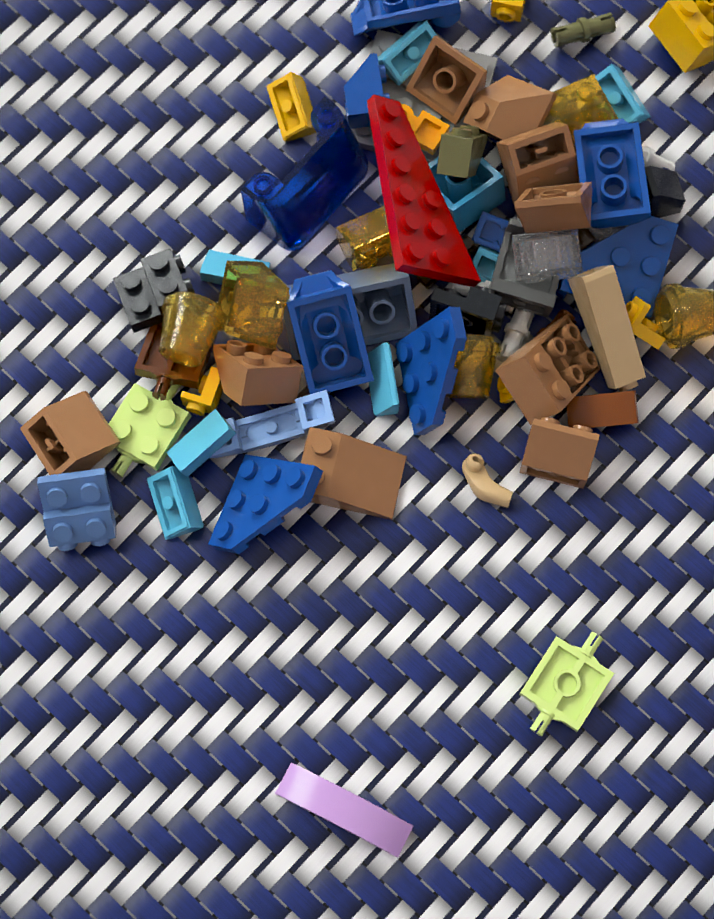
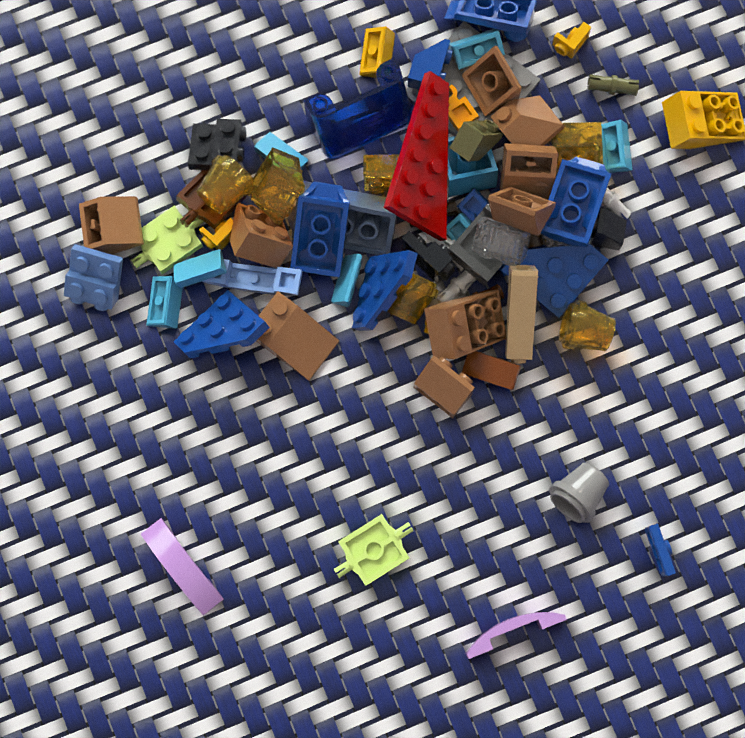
camera: 25 degrees right, 5 degrees up
tan arm [462,453,513,508] -> none
yellow bracket [625,296,665,350] -> none

